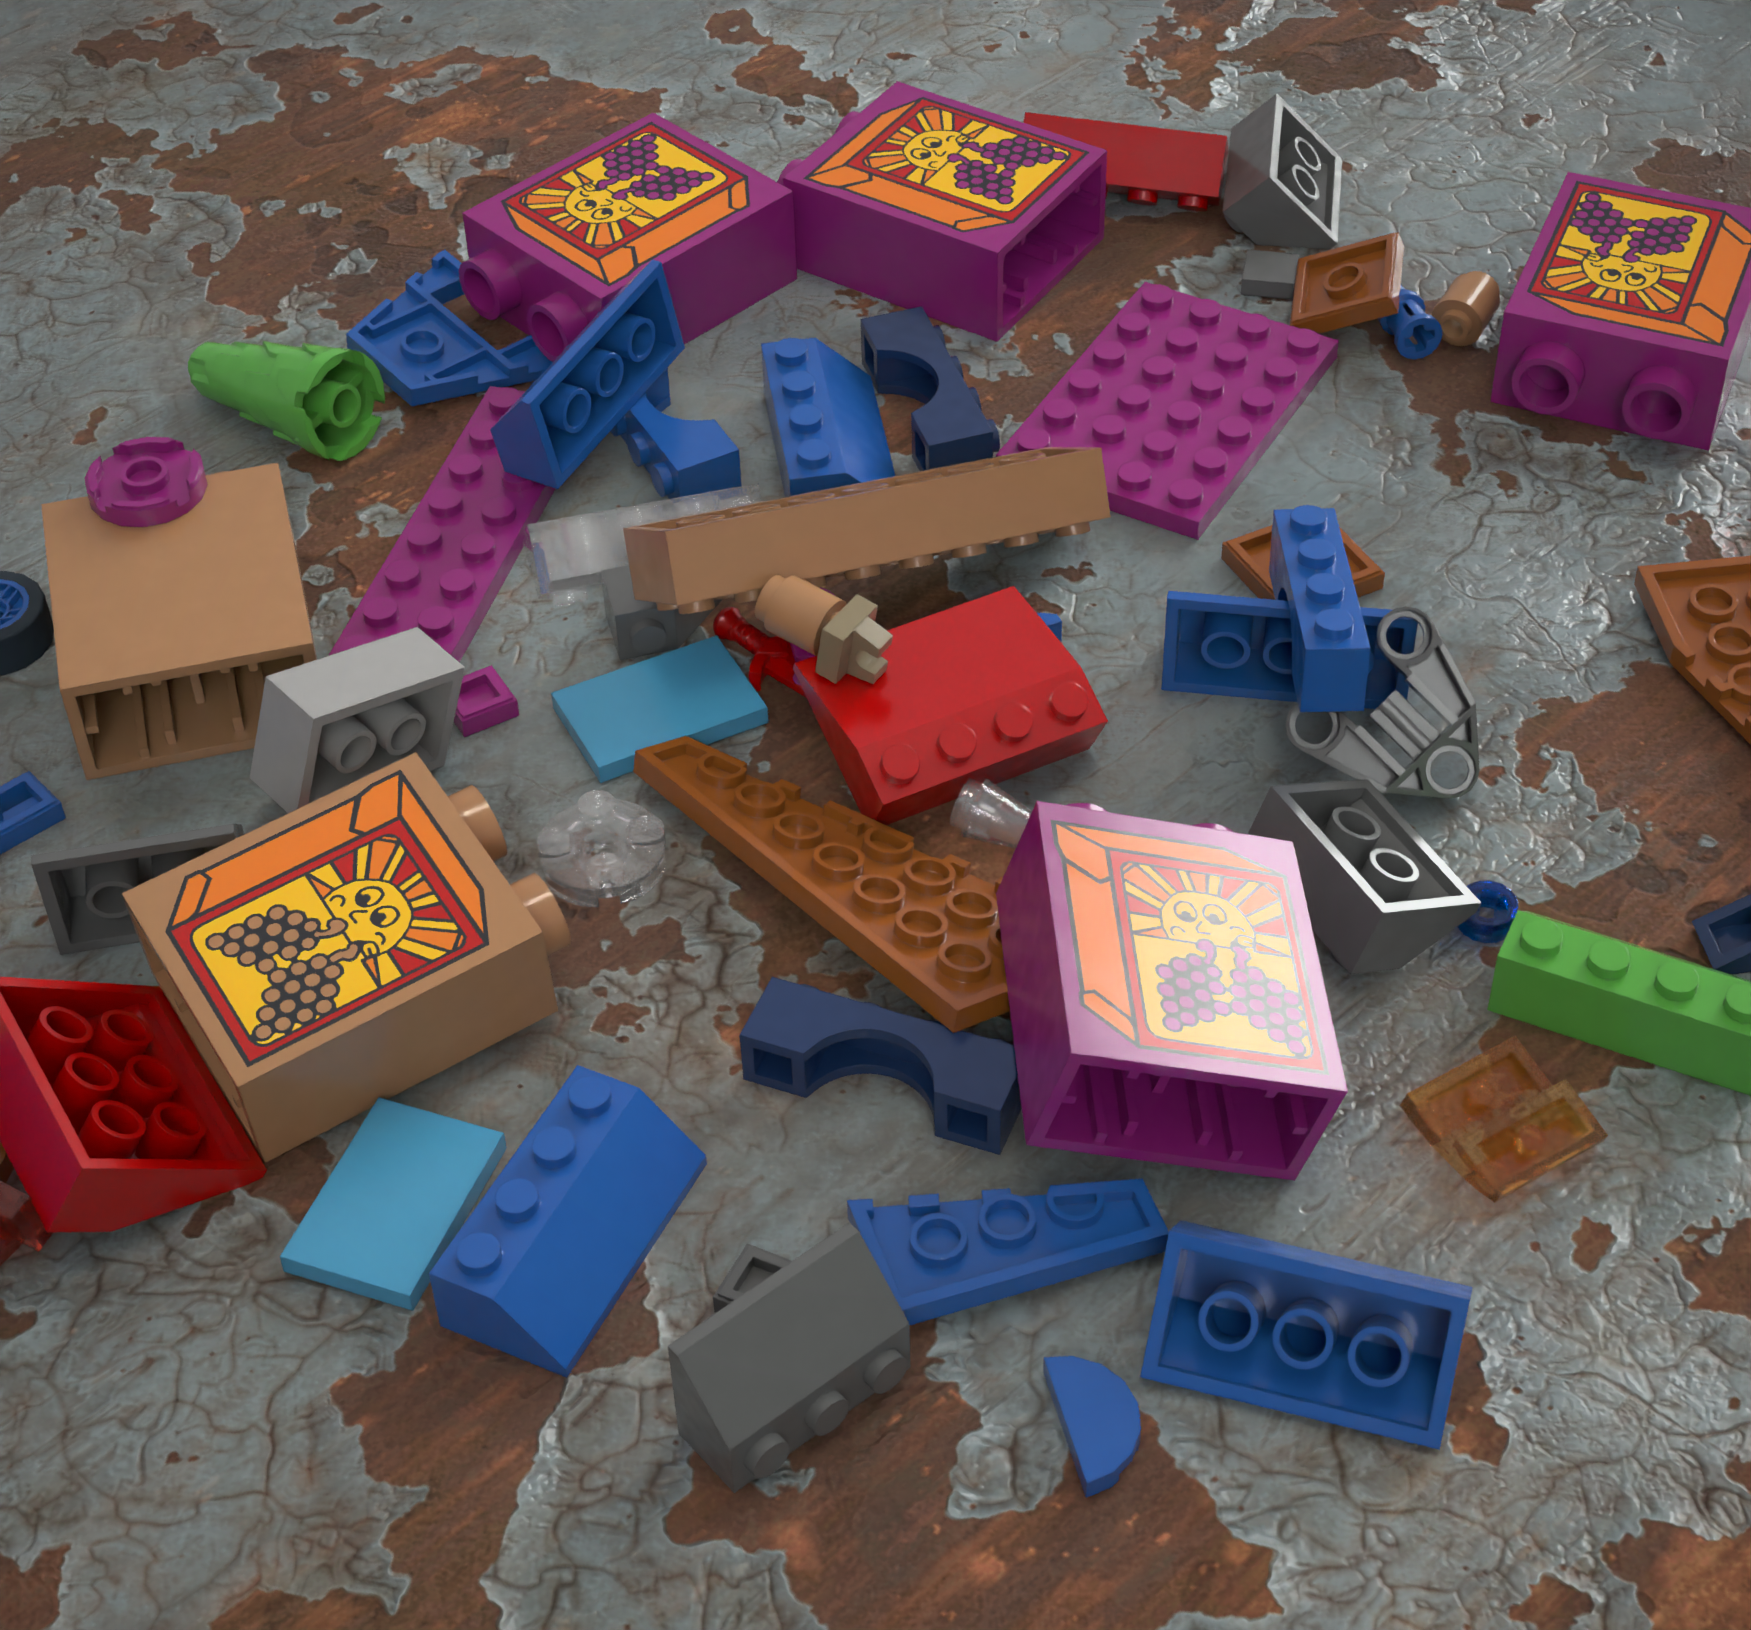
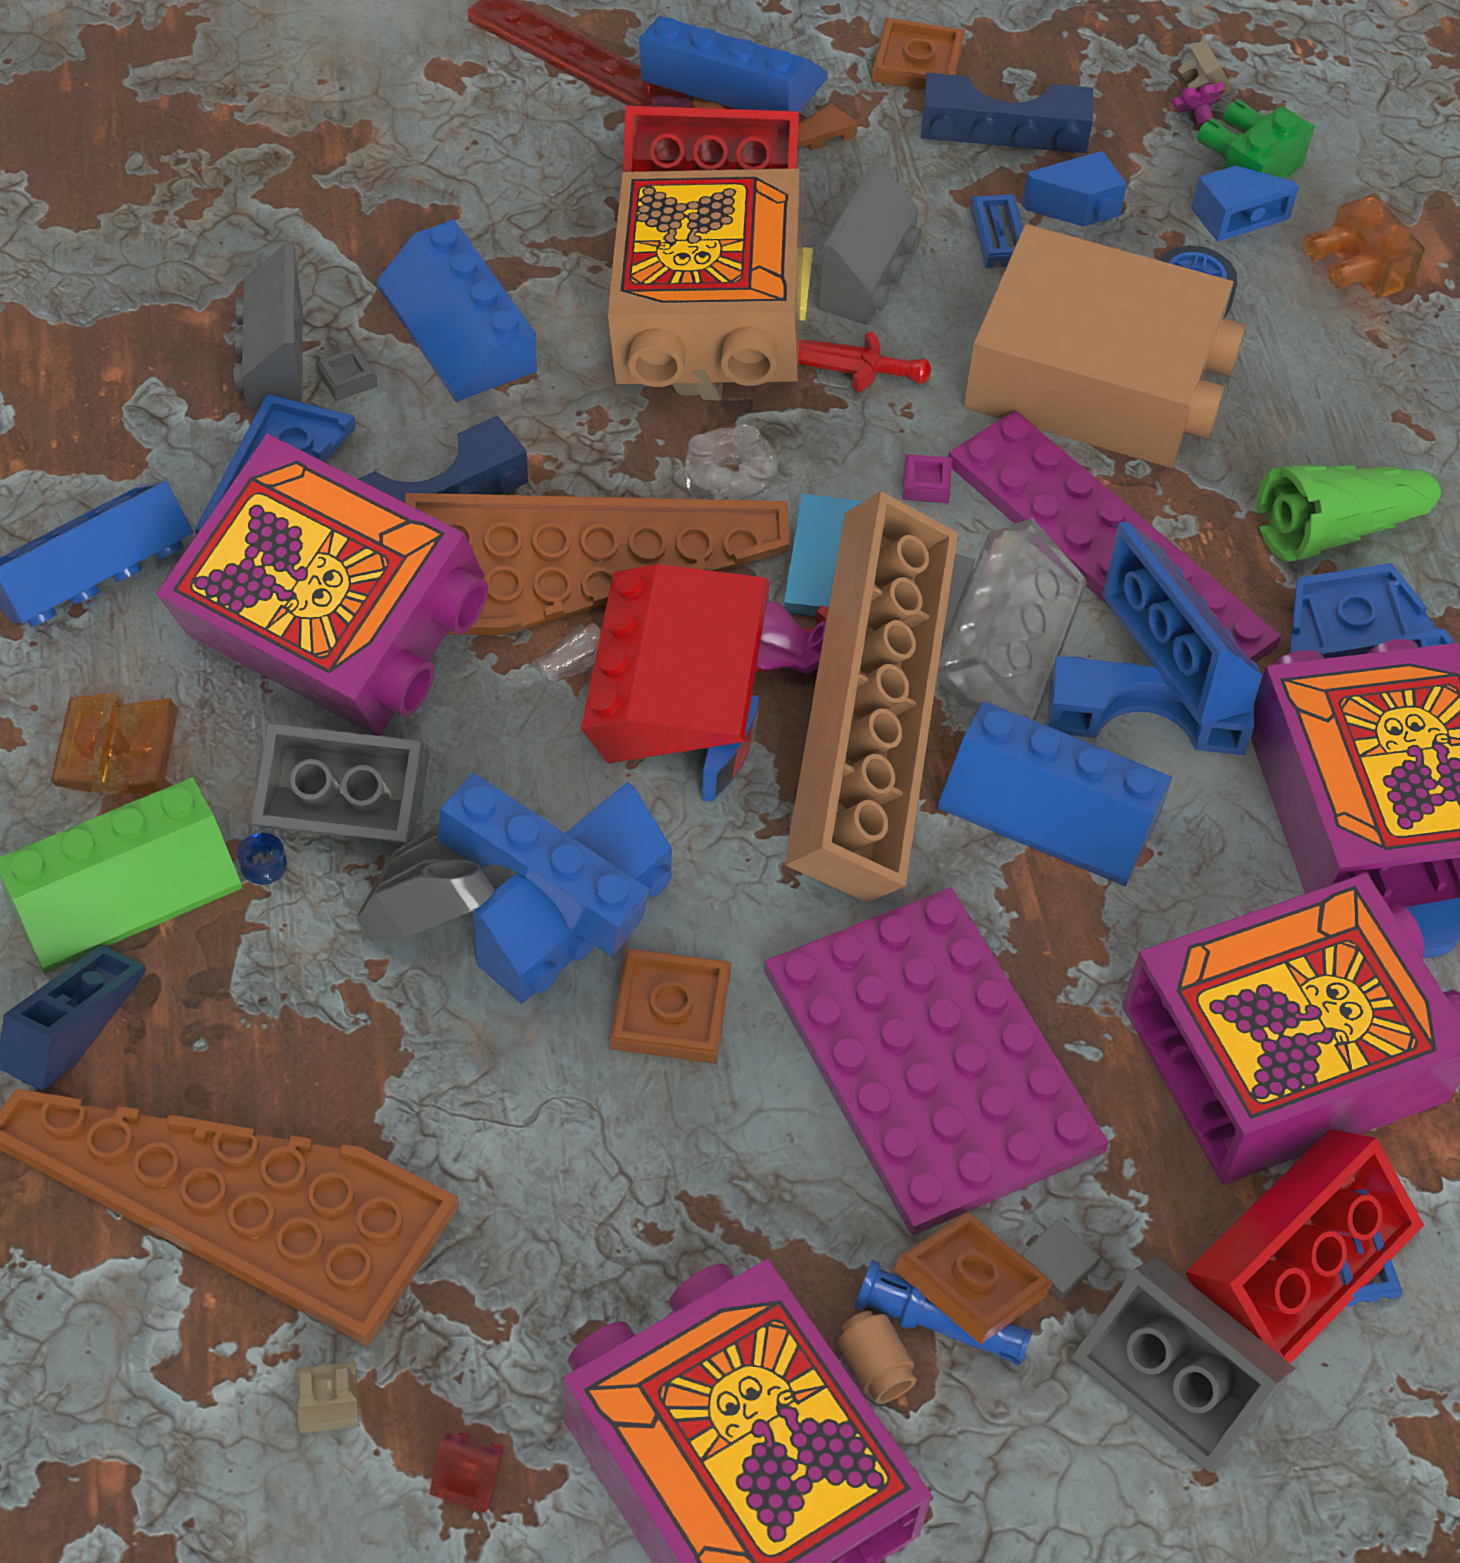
camera: 120 degrees right, 10 degrees up
magenta tile [84,437,208,527] -> none
light grey brick [249,627,465,813] -> none
dark azure tile [280,1097,507,1311] -> none
medium nougat brick [755,575,847,656] -> none
dark tan tile [815,594,893,684] -> none
dark blue arch [860,306,1000,471] -> none
blue tile [1043,1356,1141,1498] -> none

